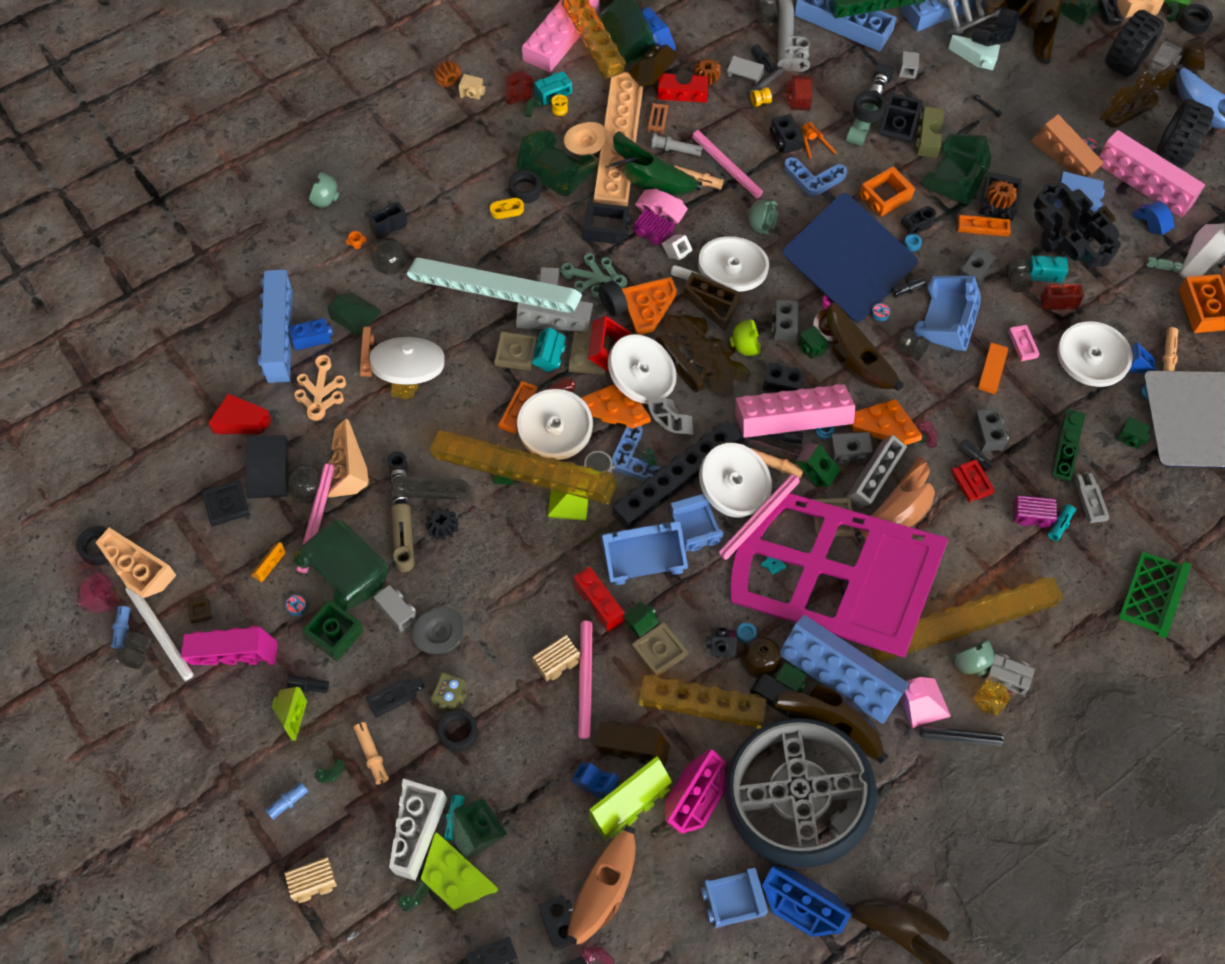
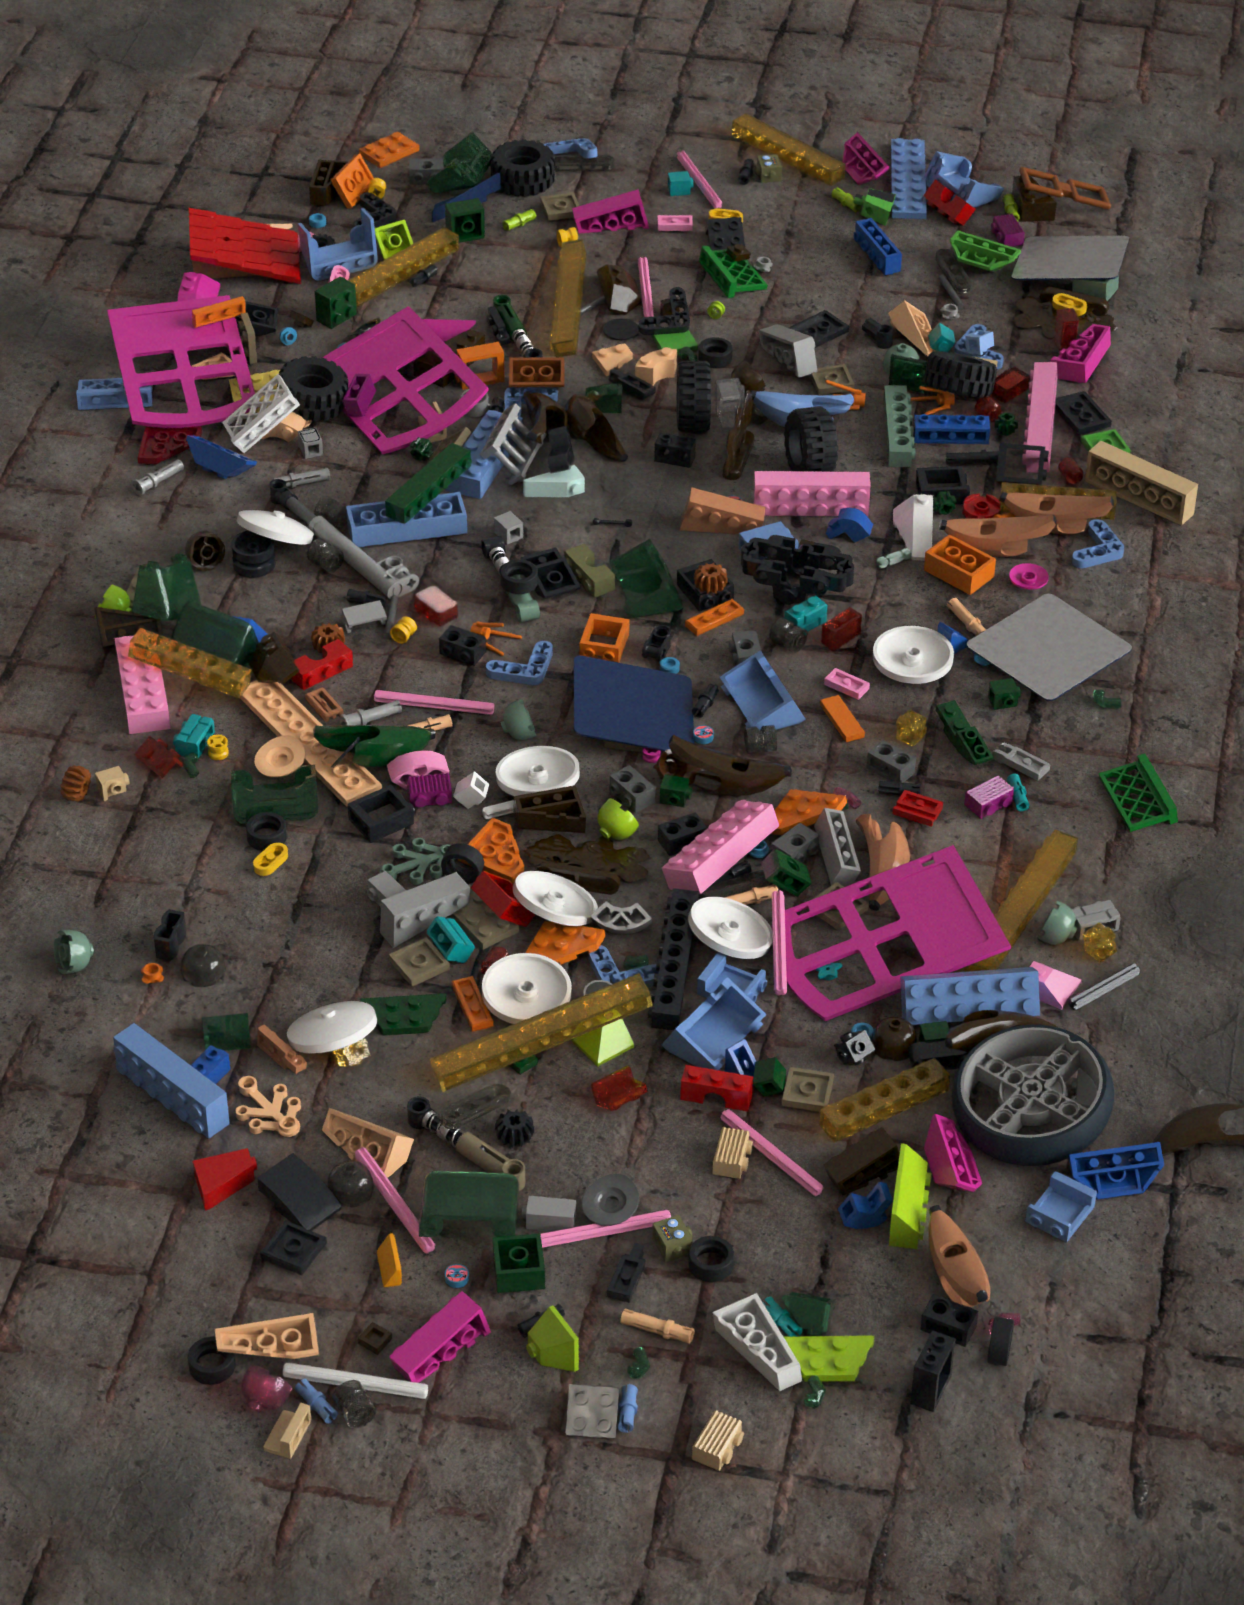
camera: 40 degrees left, 20 degrees down
light aqua beam [407,258,582,313] -> none
none -> tan panel [263,1403,311,1459]
none -> dark green wing [360,993,446,1036]
none -> bright pink axle [541,1210,671,1248]
none -> bracket [566,1384,620,1439]
none -> clear red bracket [591,1066,648,1111]
none -> black brick [654,433,696,468]
none -> blue slope [725,1039,756,1086]
none -> clear yellow brick [896,709,927,747]
none -> clear green arm [1093,689,1121,708]

